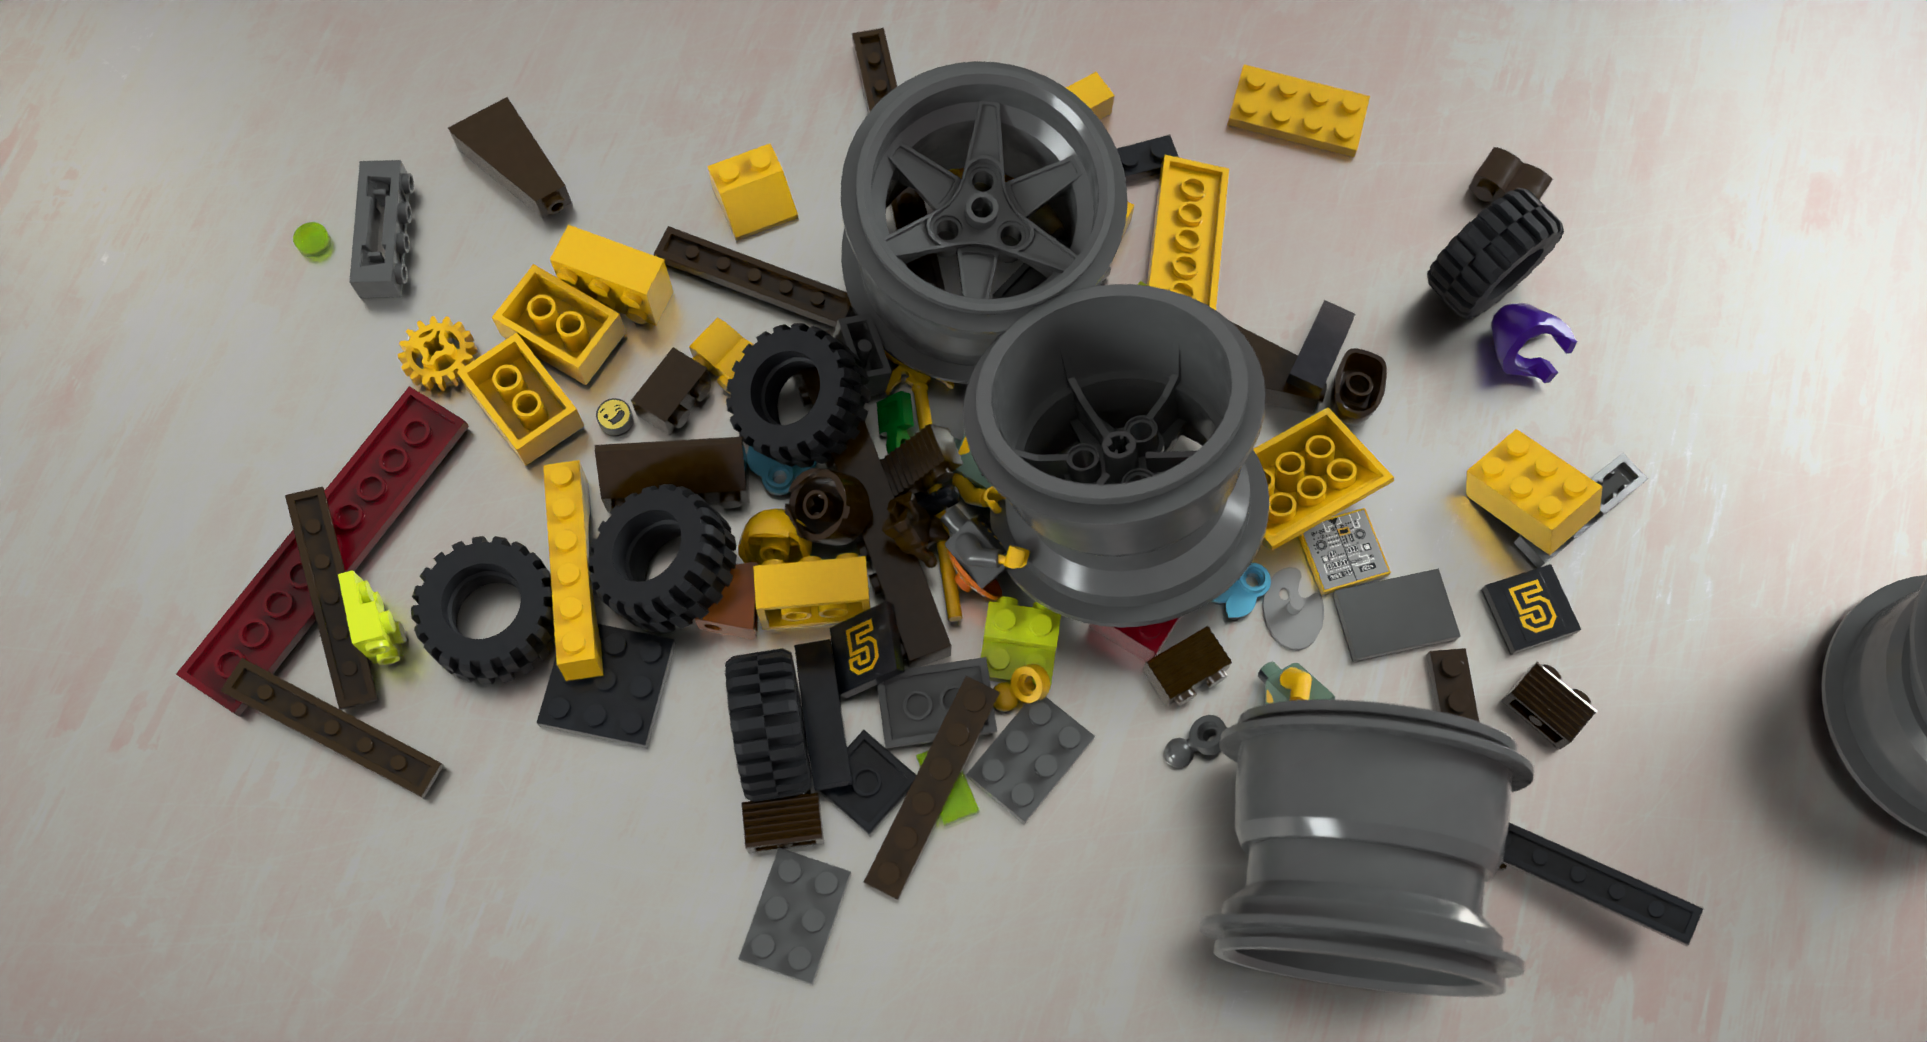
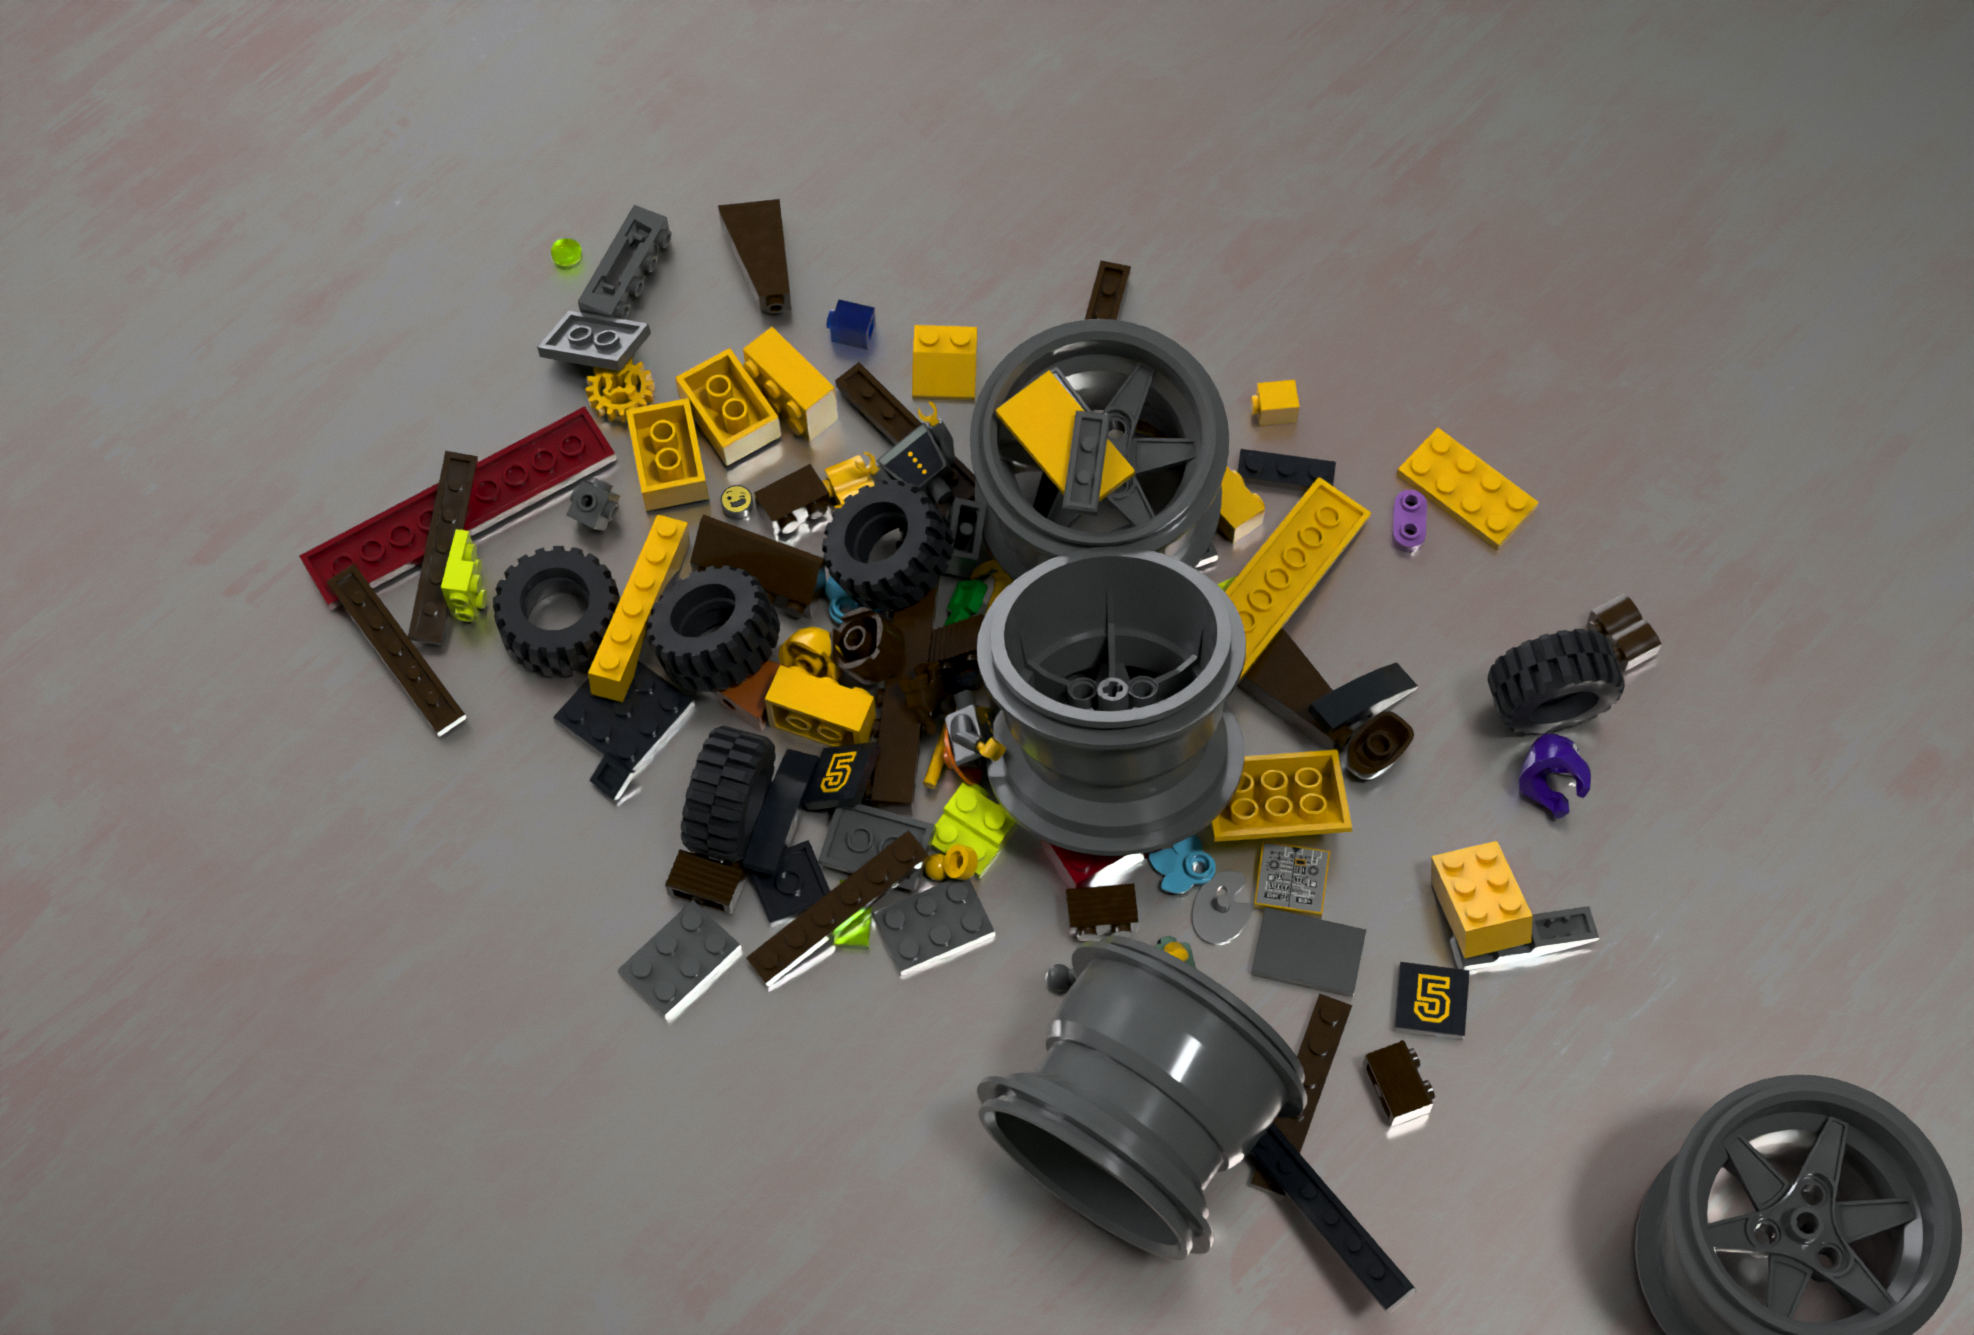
camera: 30 degrees right, 5 degrees down
none -> dark grey plate [537,310,651,371]
none -> dark grey brick [566,478,620,531]
none -> black tile [589,753,636,800]
none -> clear blue brick [826,299,876,350]
none -> torso [855,401,955,504]
none -> yellow tile [995,370,1135,515]
none -> dark grey tile [1062,411,1110,516]
none -> medium lavender plate [1392,490,1427,553]

